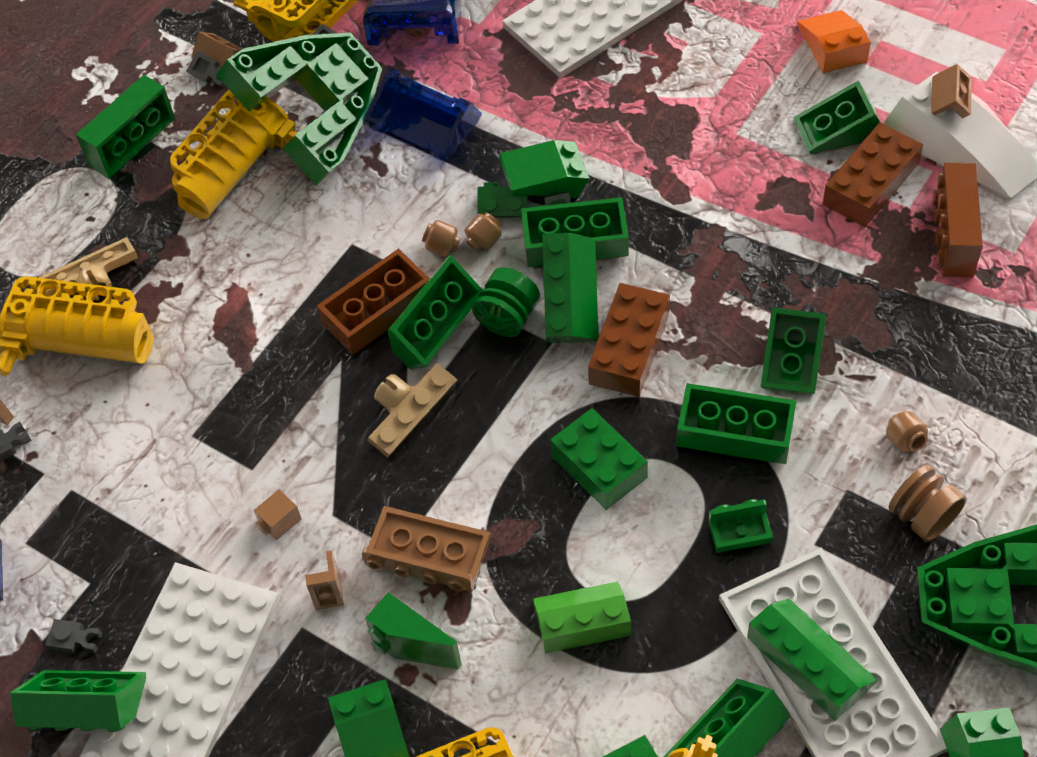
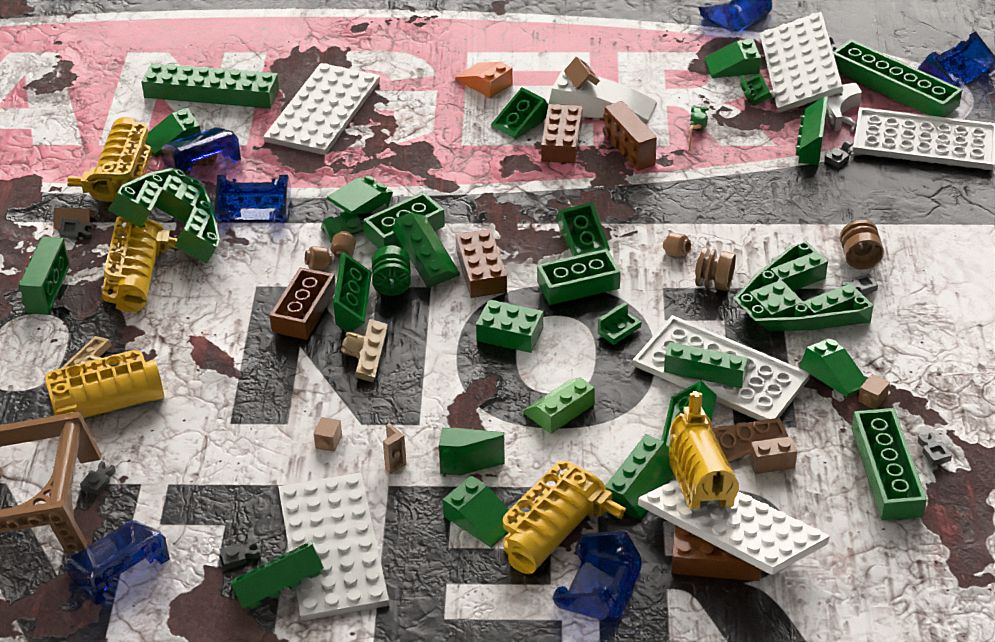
camera: 35 degrees left, 15 degrees down
medium nougat bracket [362,506,491,592] -> none

